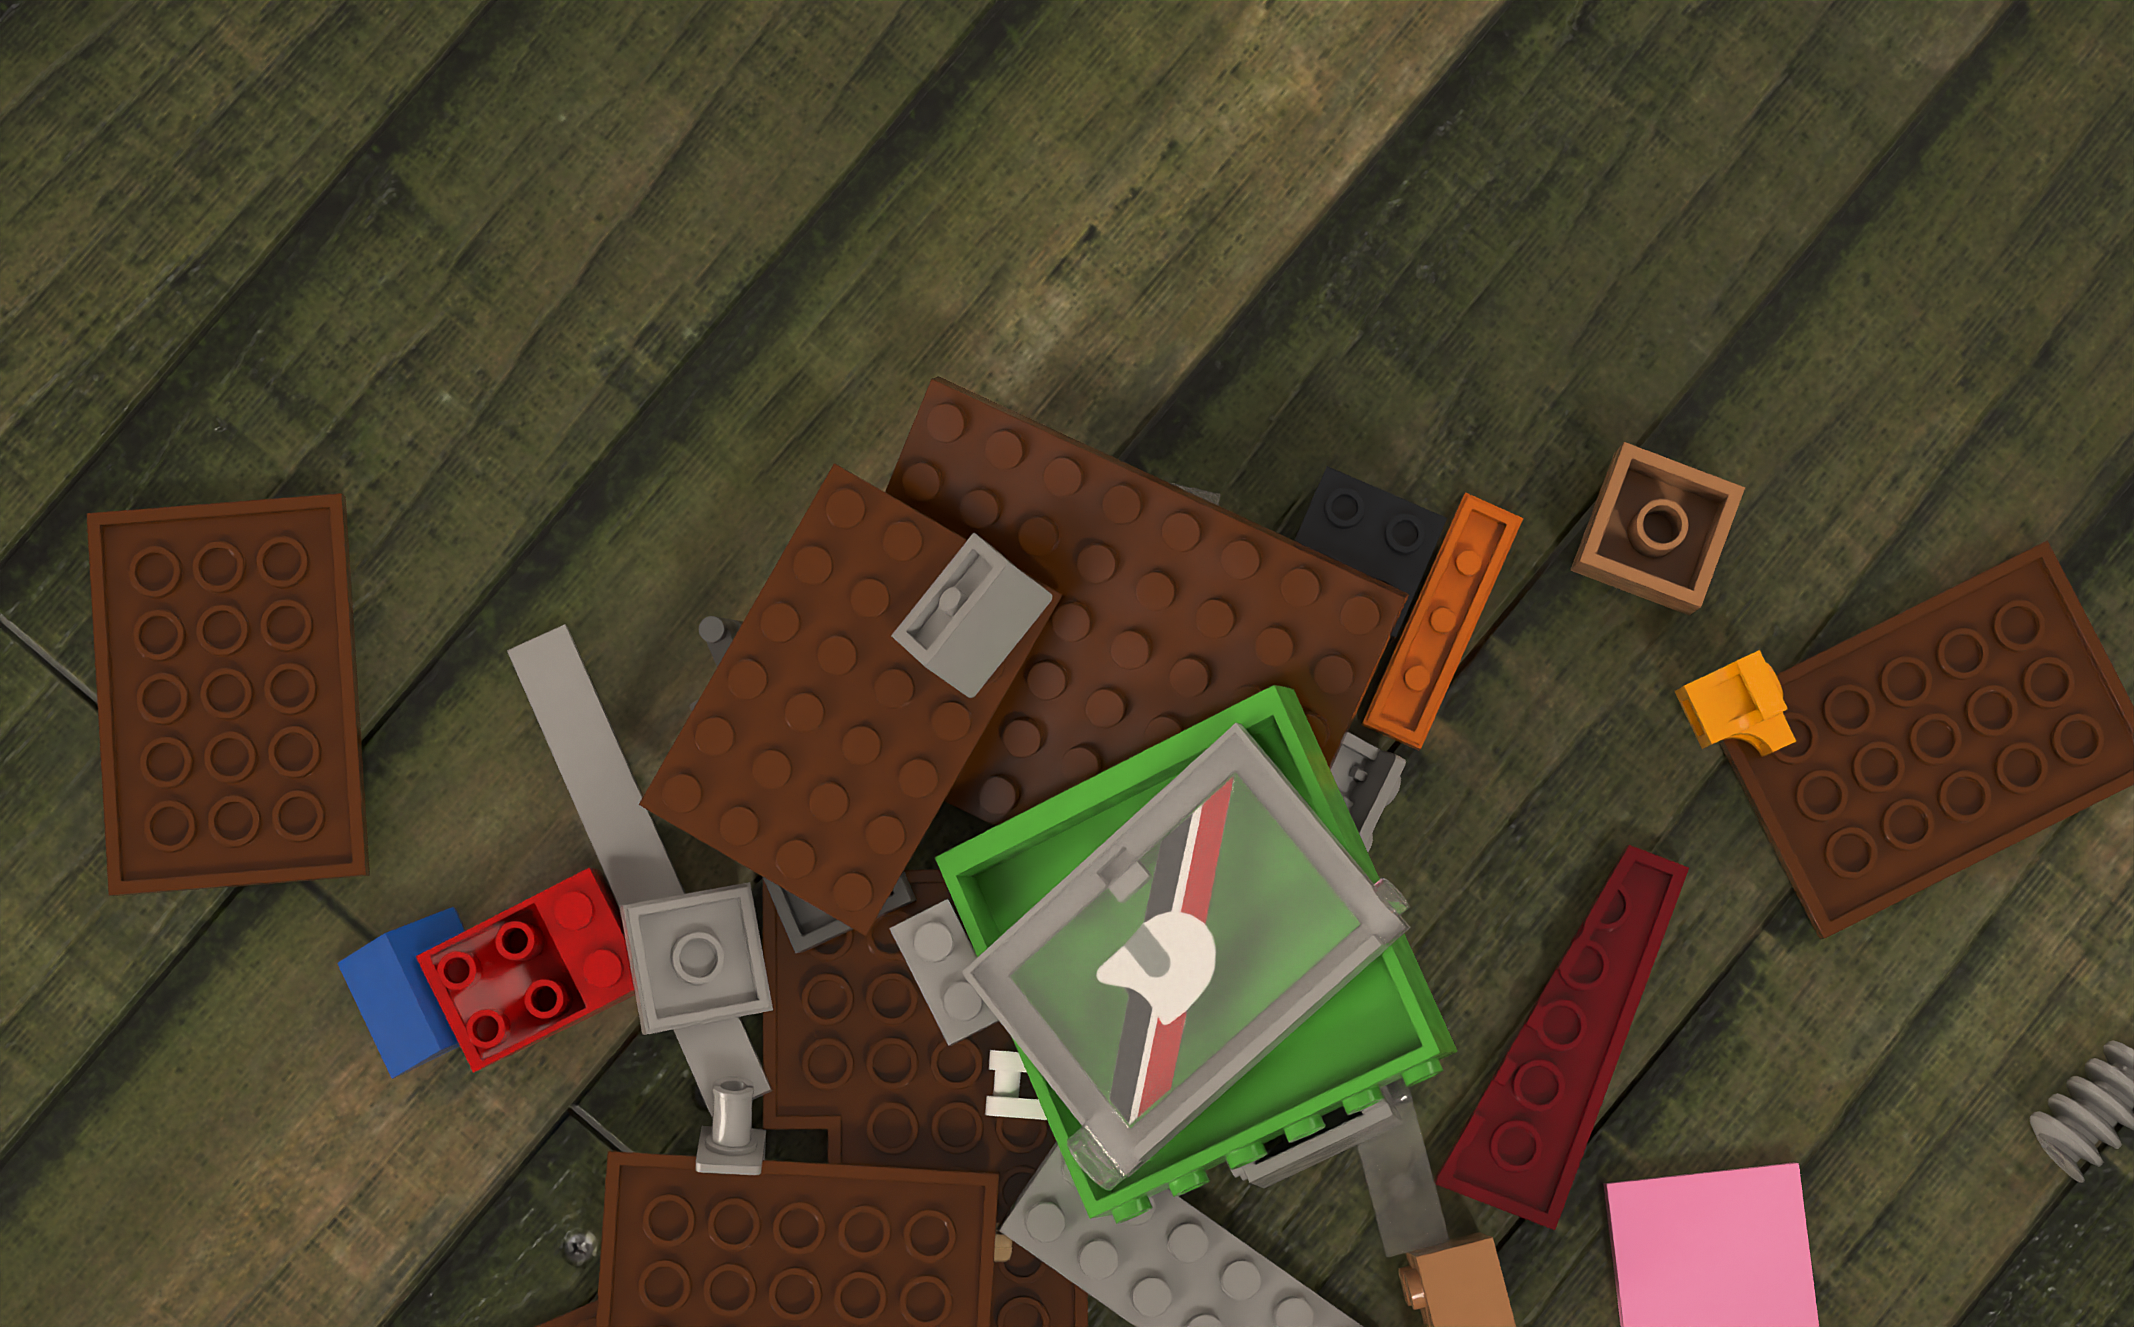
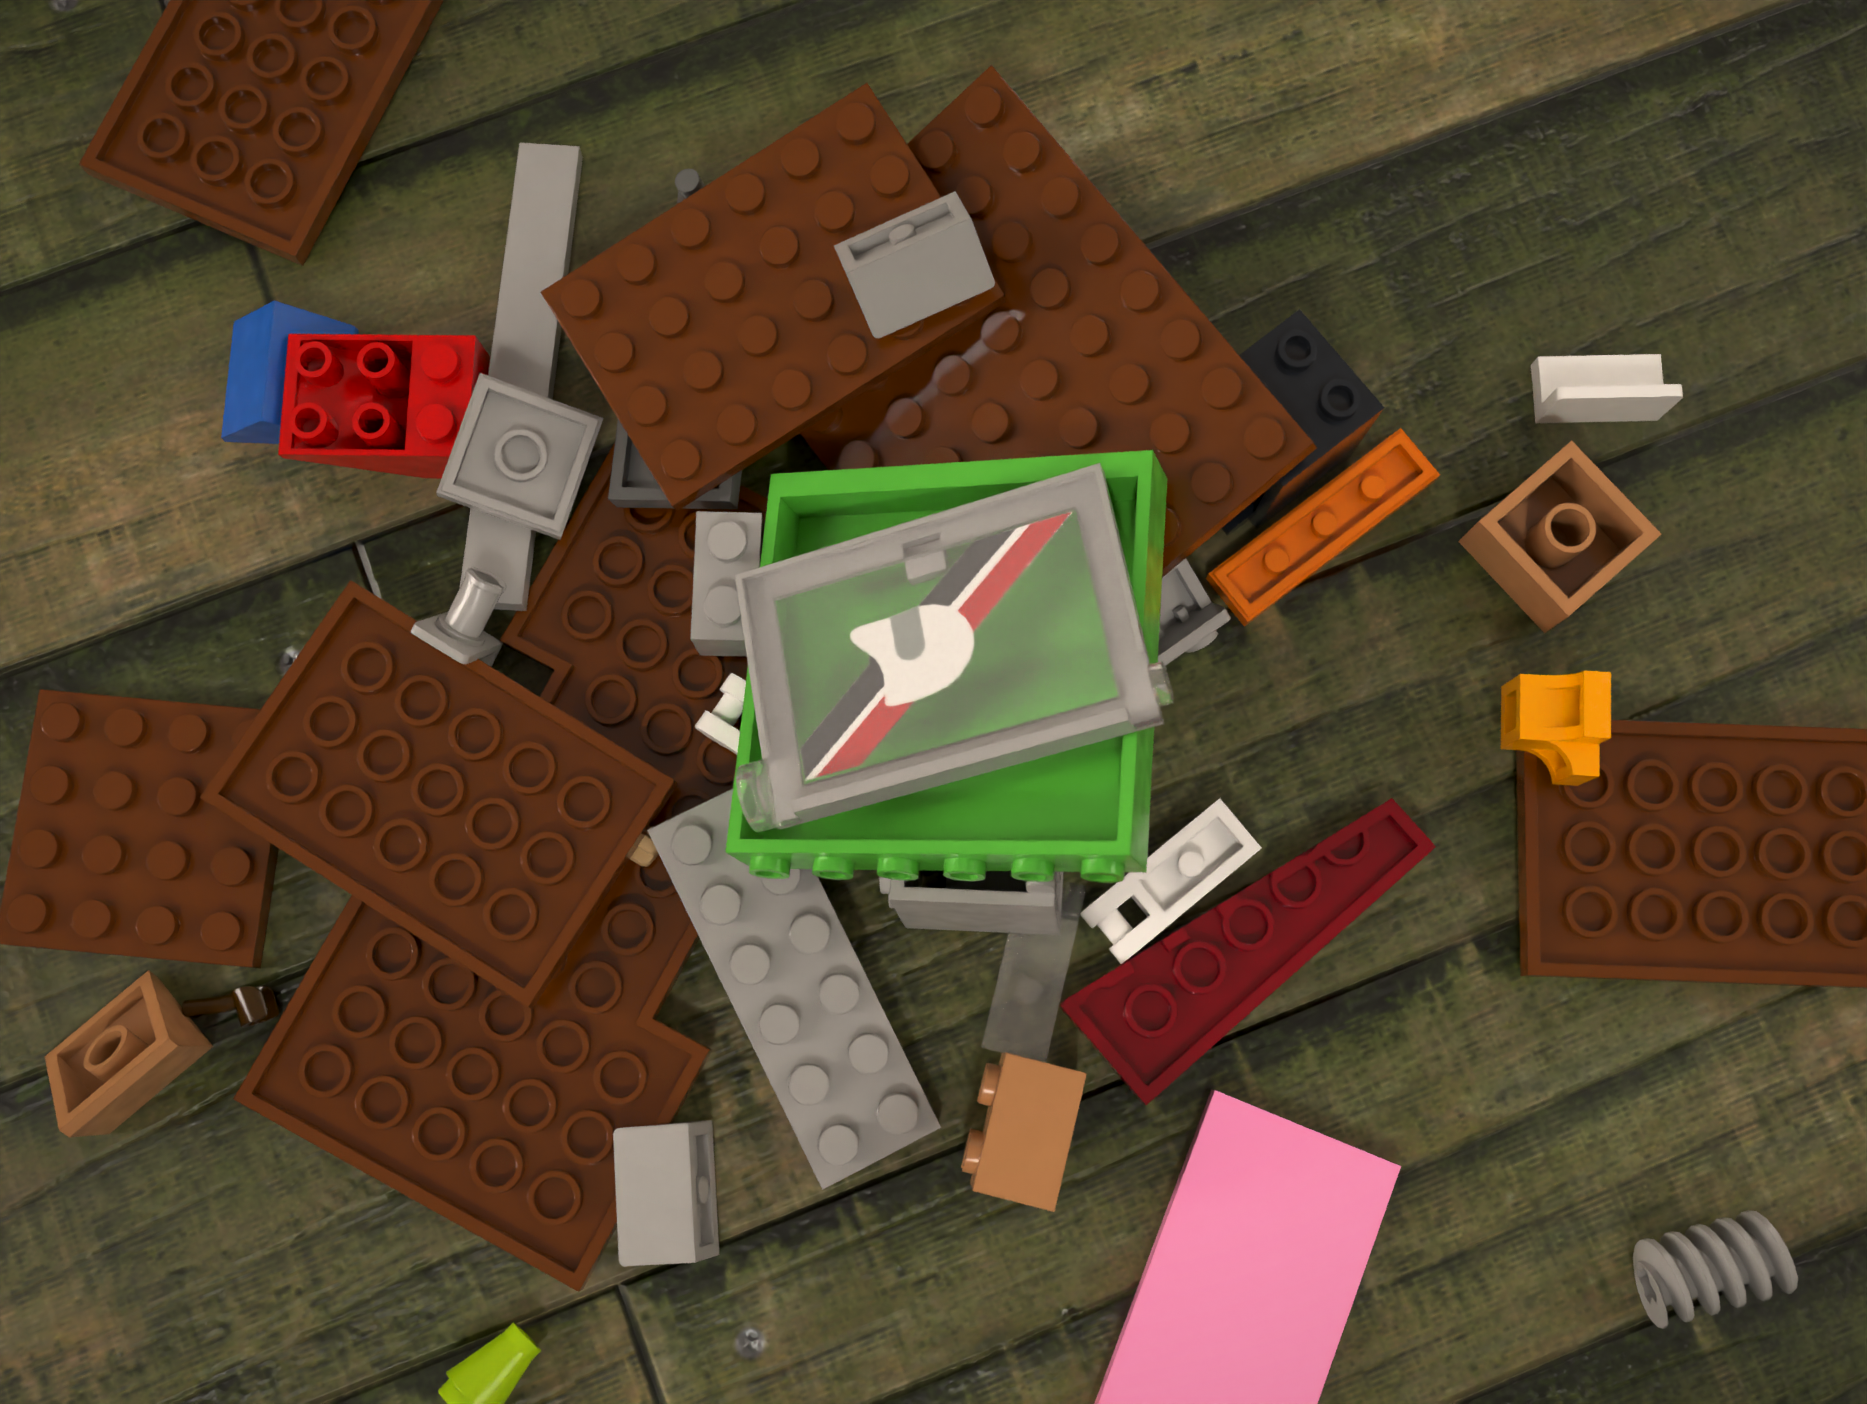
camera: 30 degrees right, 5 degrees down
none -> white plate [1080,798,1262,964]
none -> white panel [1531,354,1683,423]

